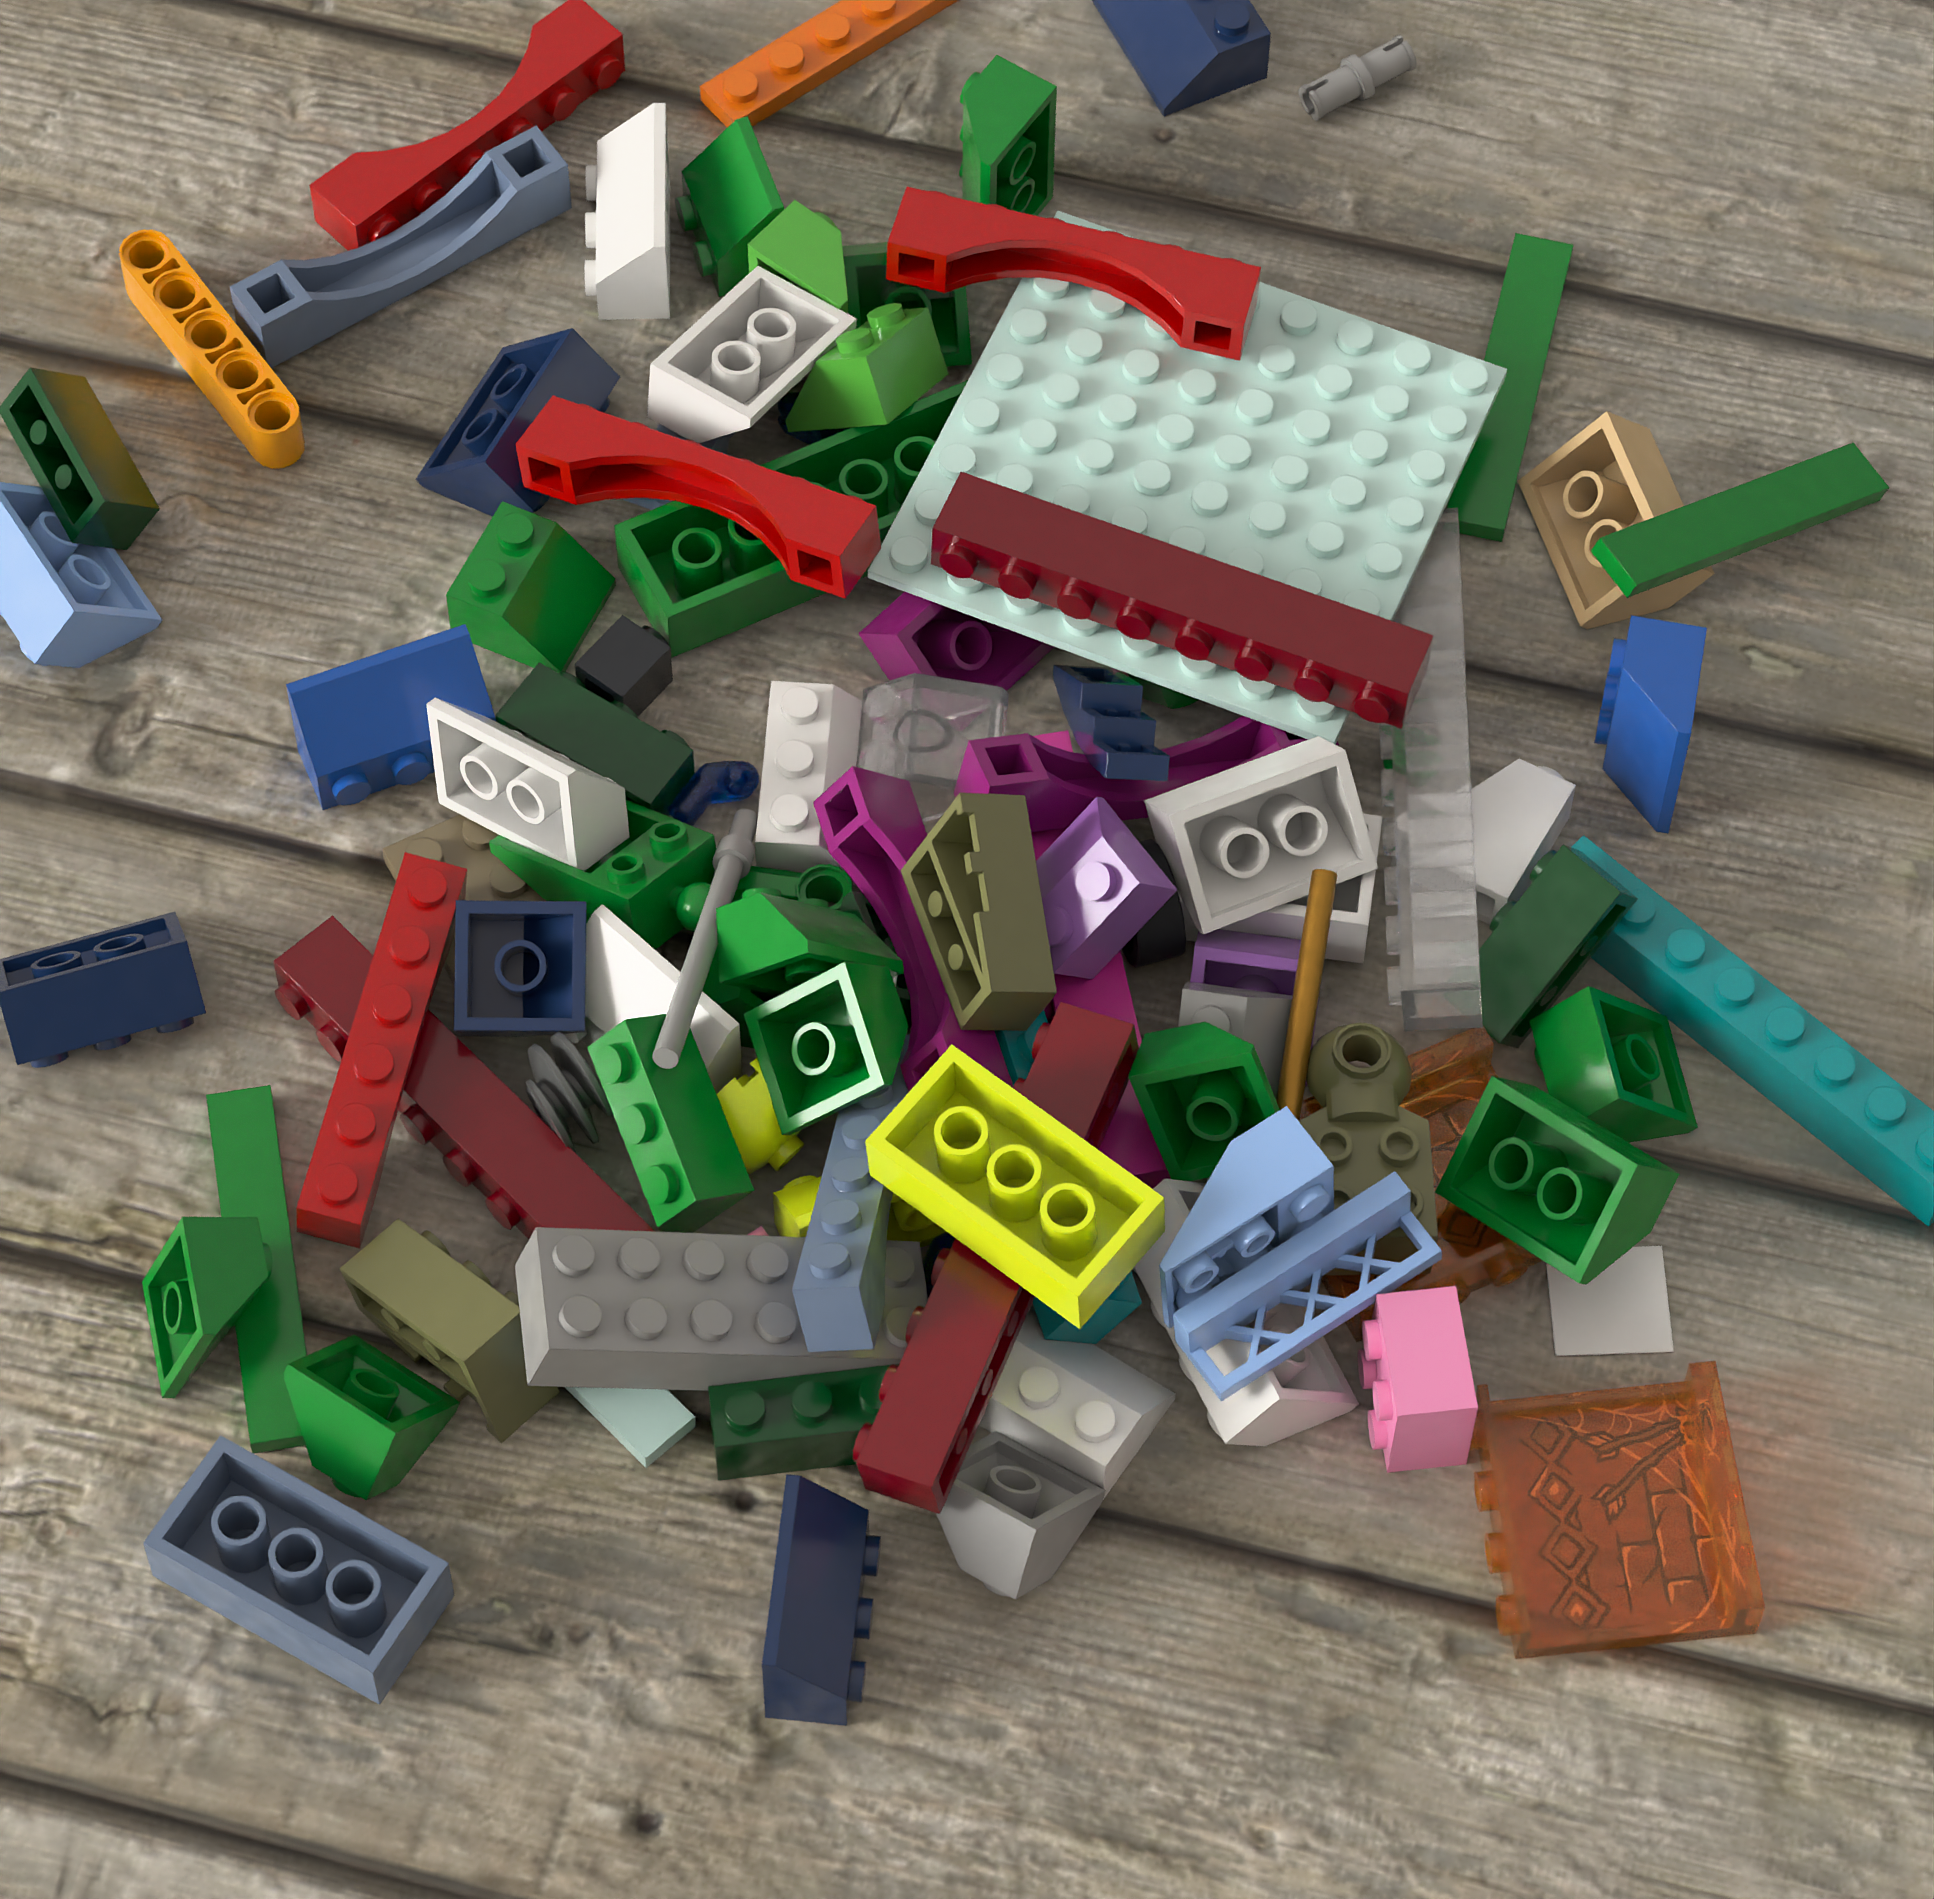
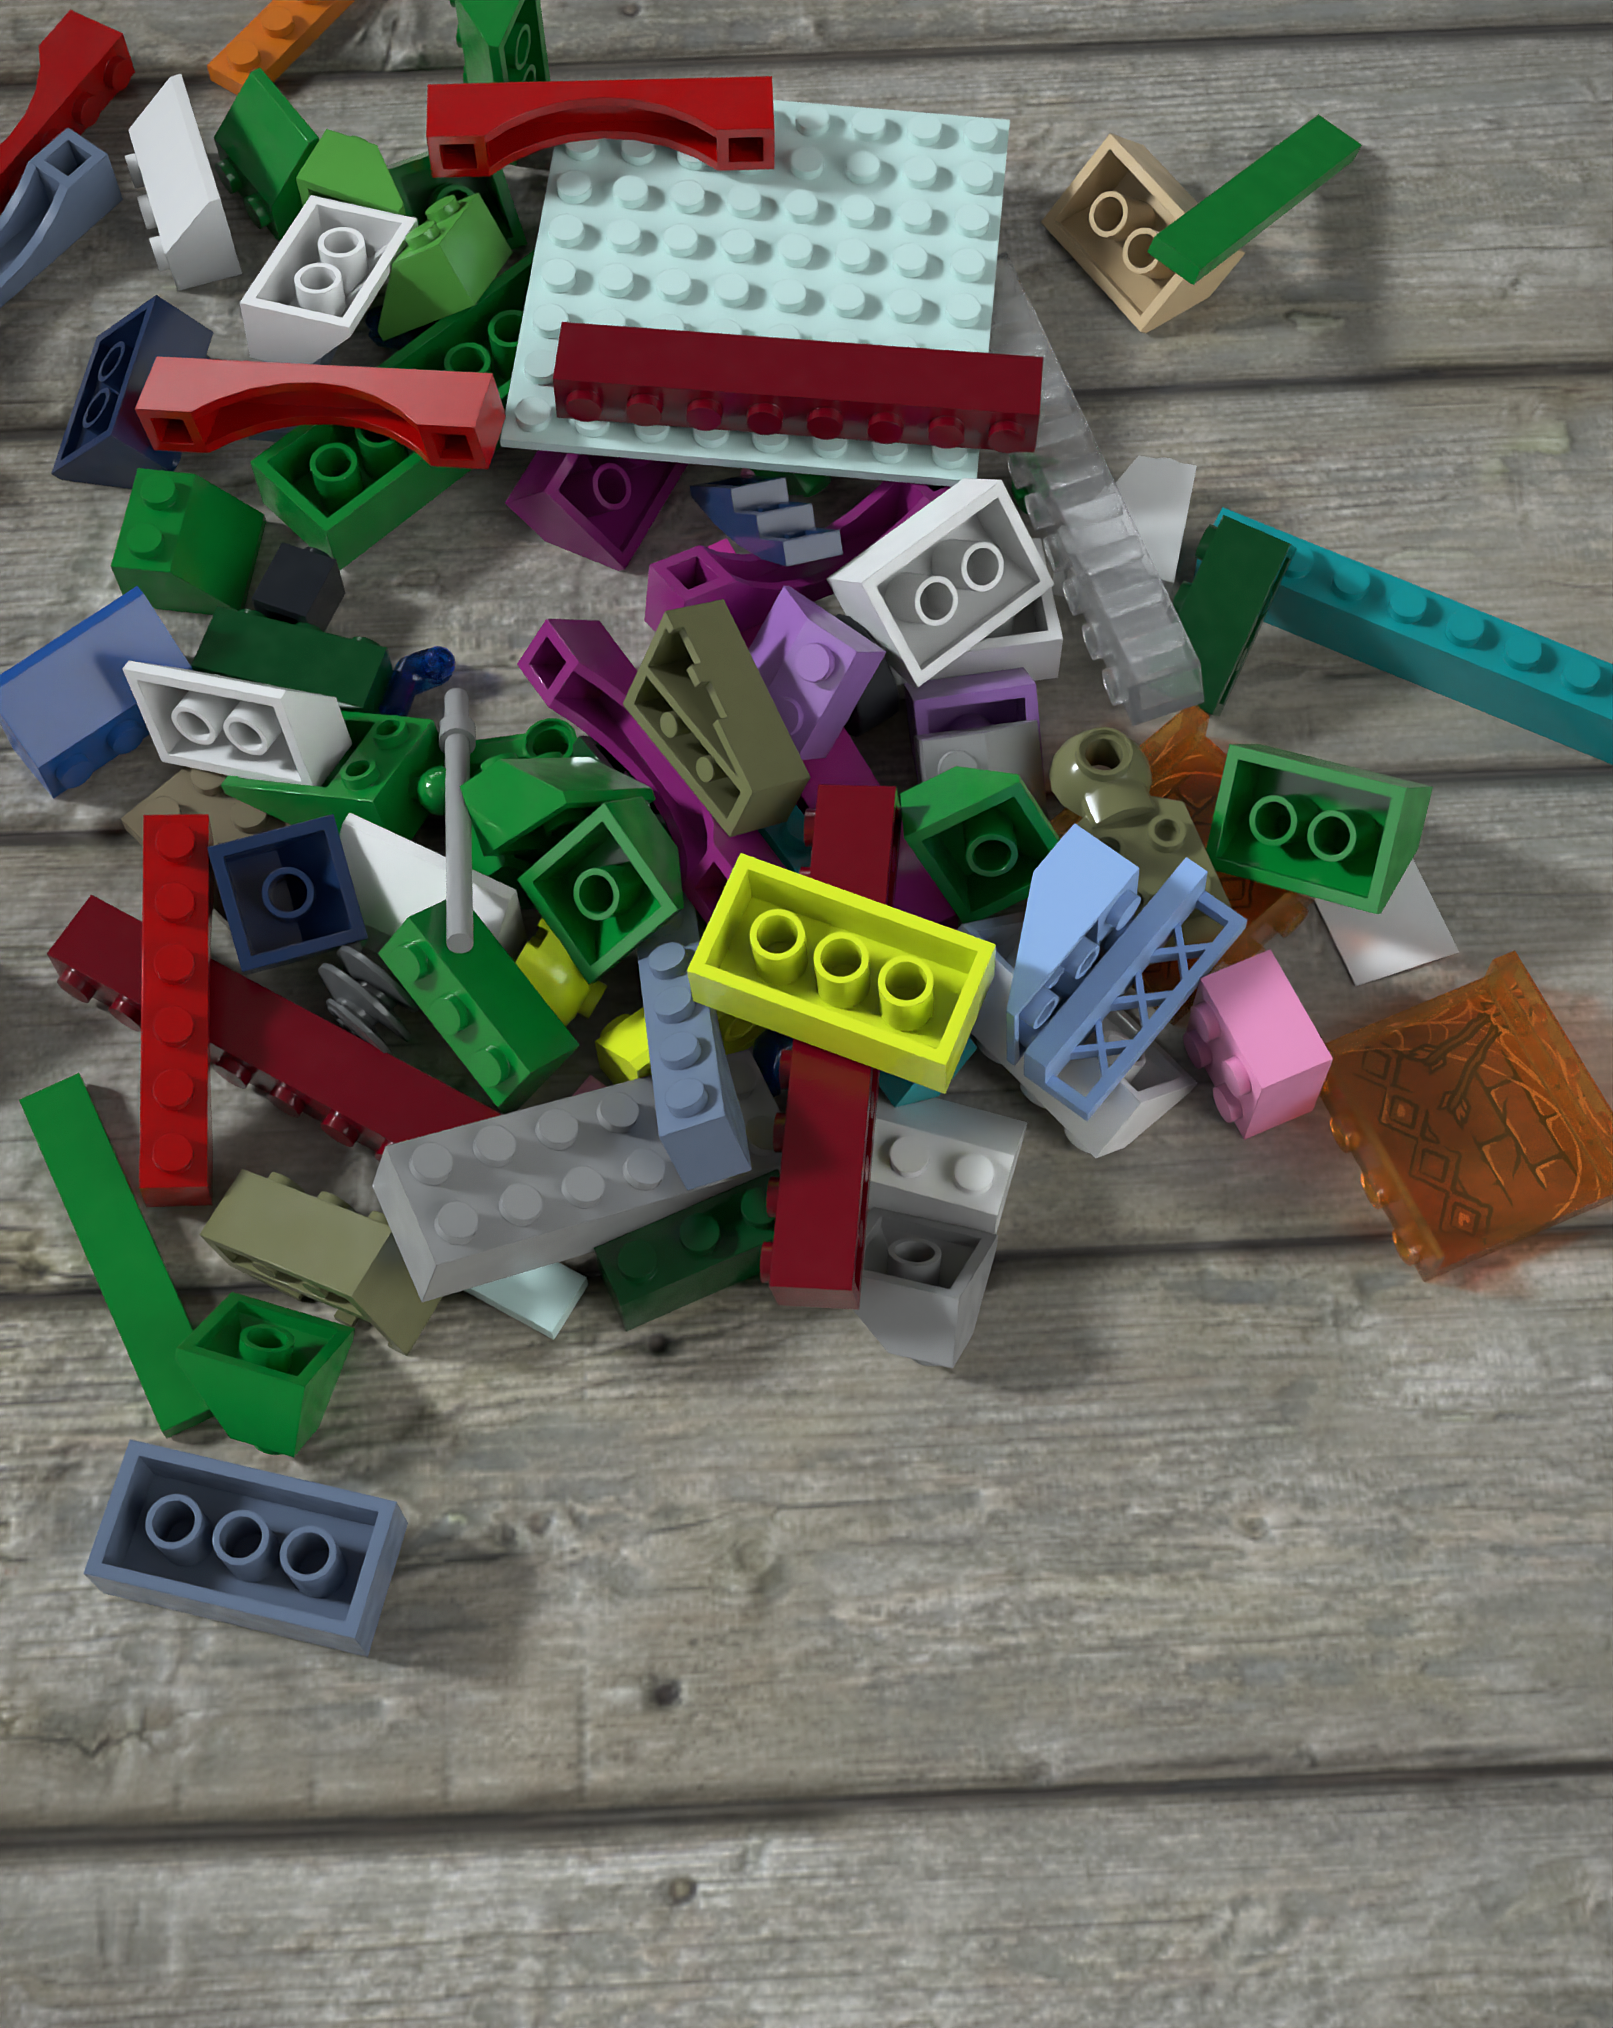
camera: 15 degrees left, 5 degrees up
green slope [142,1217,272,1398] -> none
white slope [755,681,897,887] -> none
dark blue slope [762,1474,881,1726] -> none
clear slope [856,673,1009,823] -> none
pearl gold bar [1276,869,1338,1121] -> none
green tile [1443,233,1573,542] -> none
green slope [1530,986,1698,1143] -> none
blue slope [1594,615,1707,834] -> none

